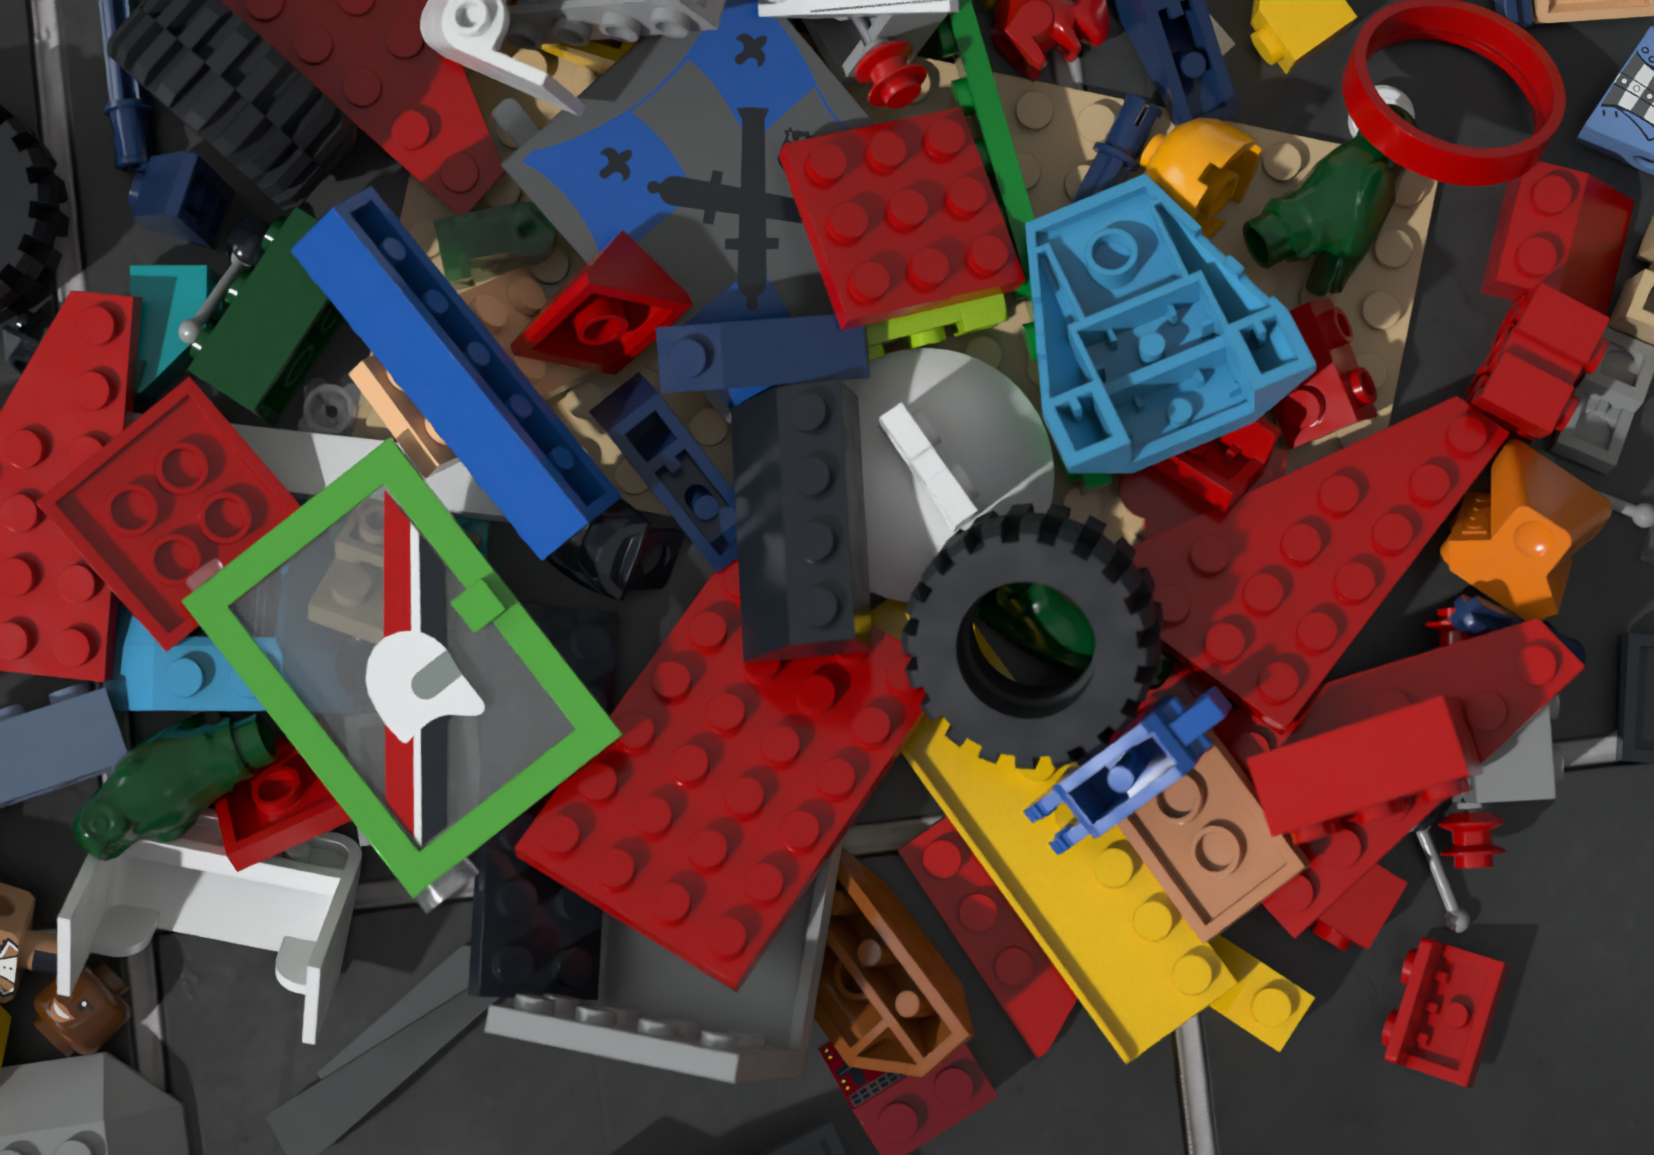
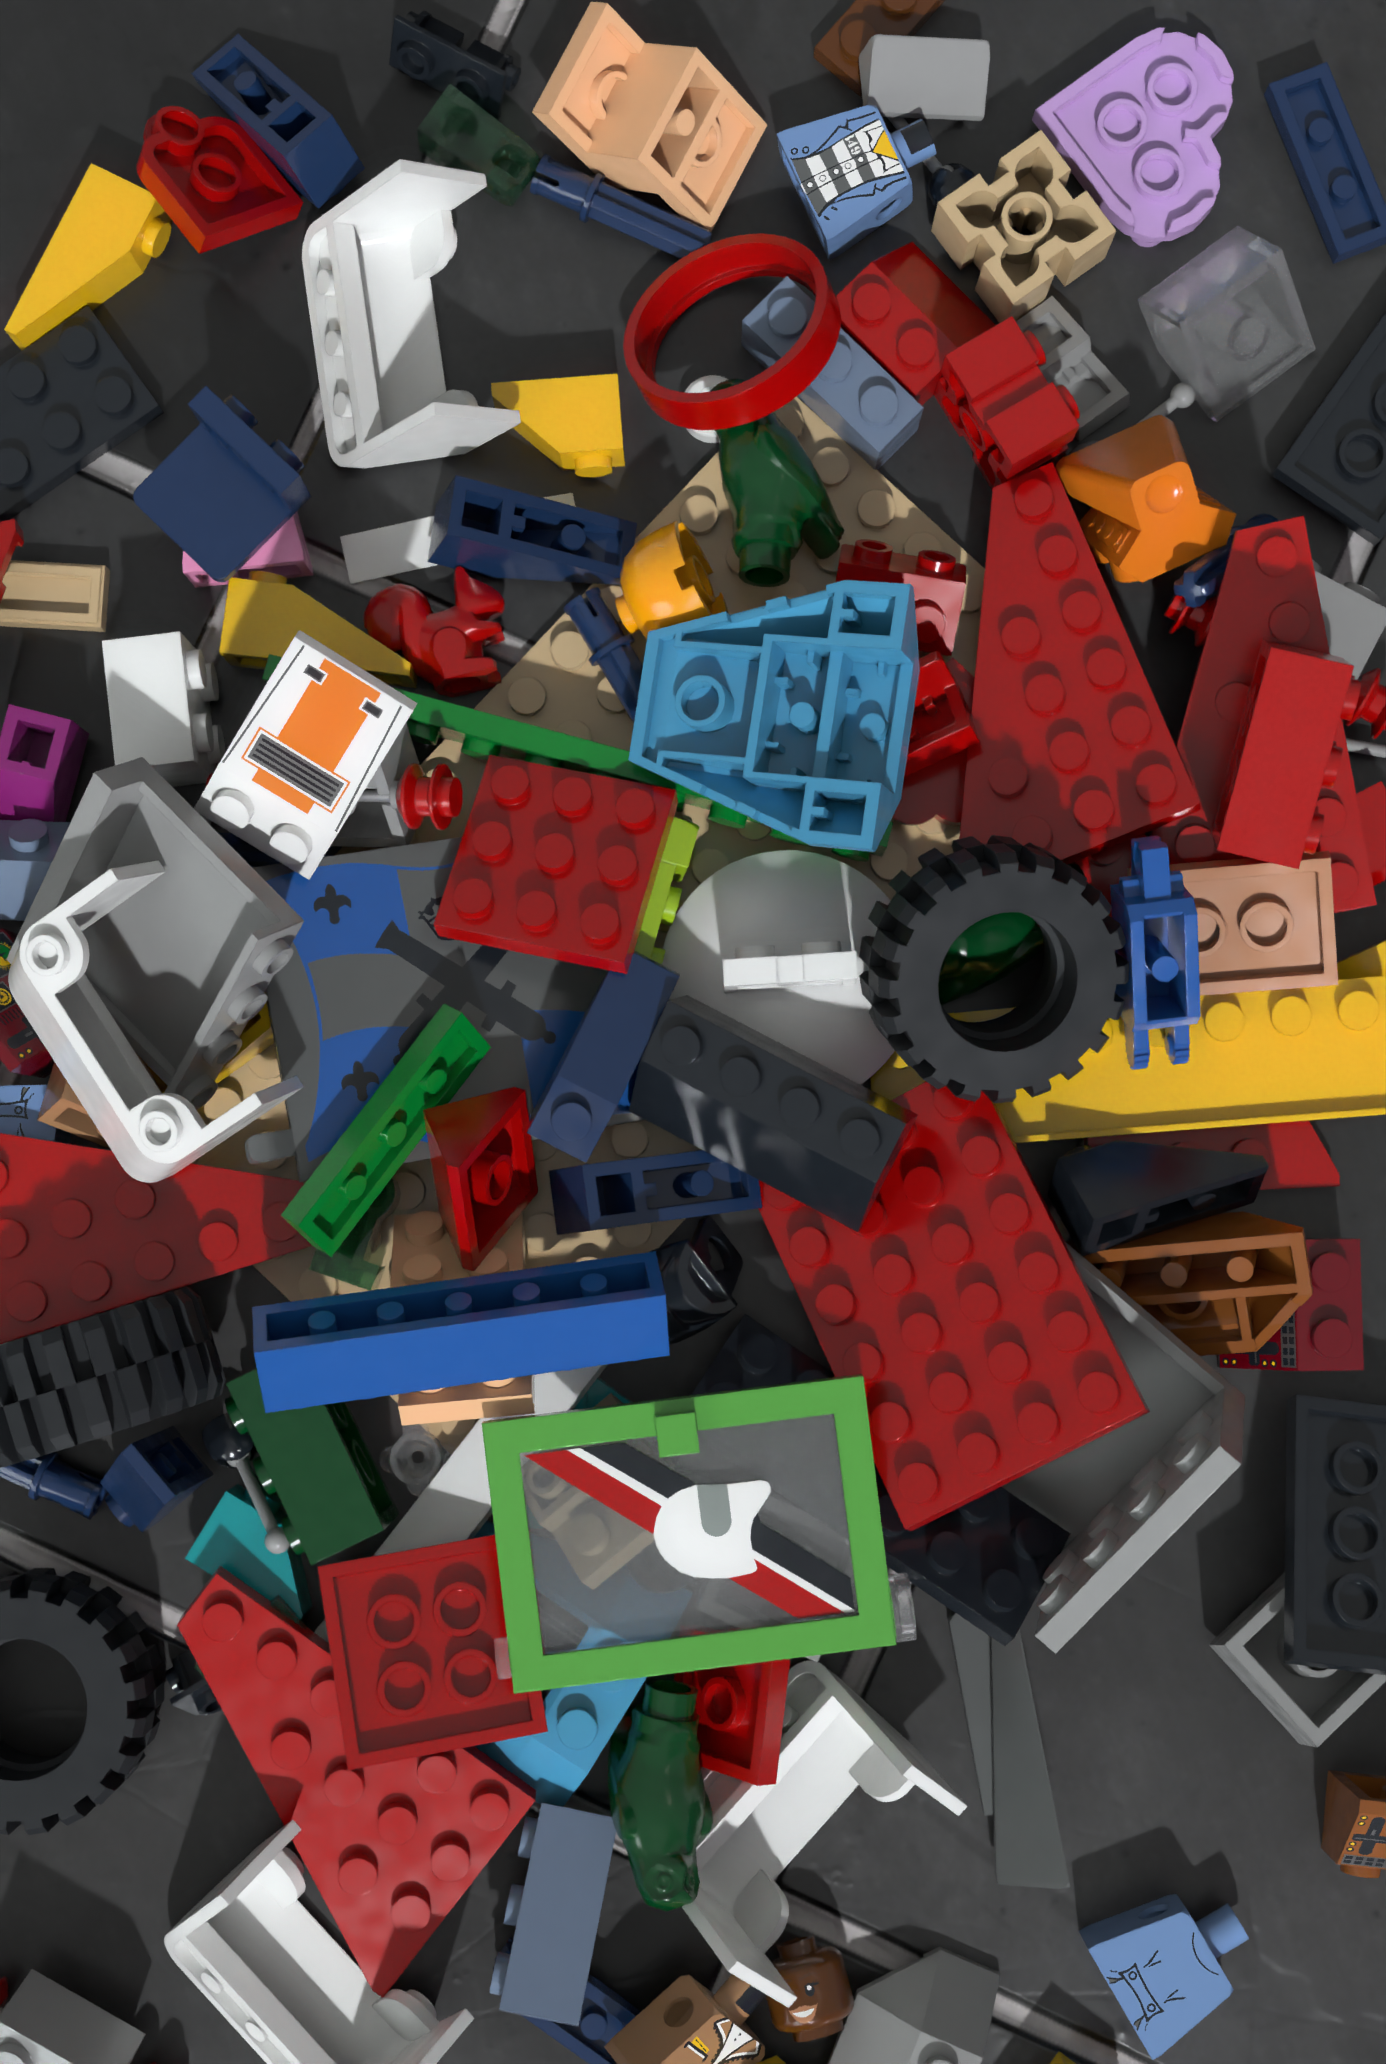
camera: 55 degrees left, 0 degrees up
none -> green plate [281,1004,491,1257]
none -> sand blue brick [741,276,924,470]
none -> black slope [1048,1140,1269,1257]

